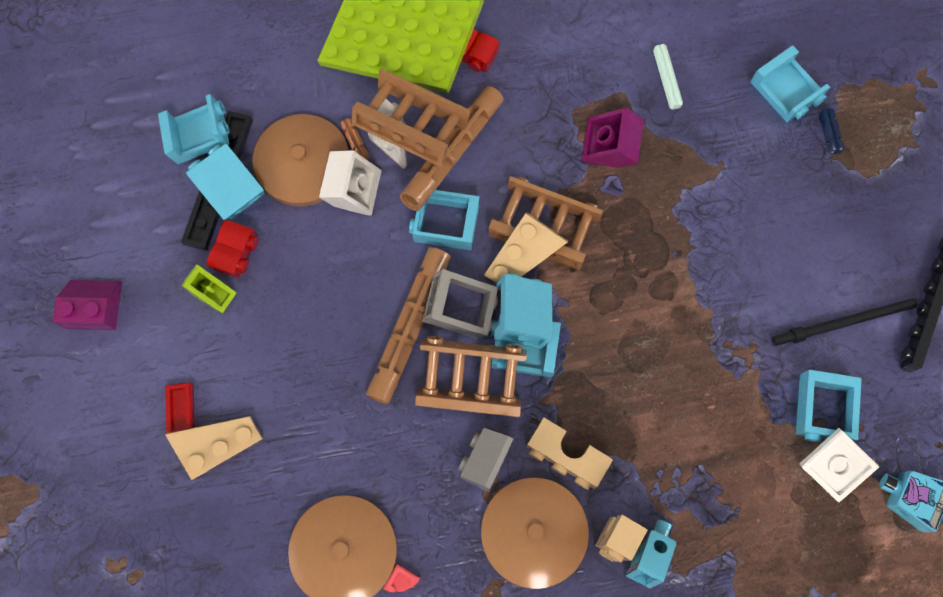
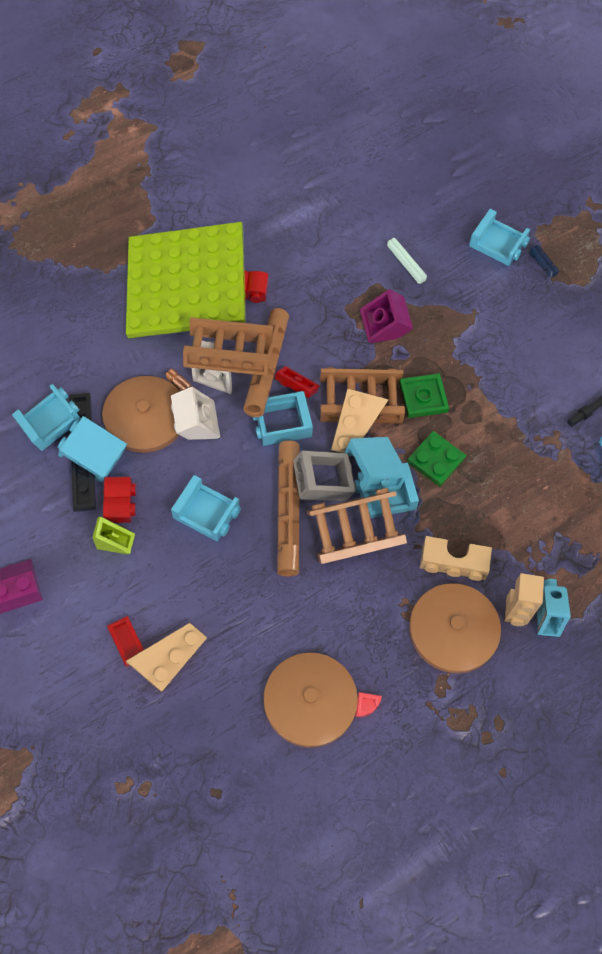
camera: 25 degrees left, 10 degrees down
light grey slope [458,428,513,492] -> none
none -> medium azure panel [171,475,241,542]
none -> red plate [274,366,320,398]
none -> green plate [399,373,449,418]
none -> green plate [407,431,467,487]

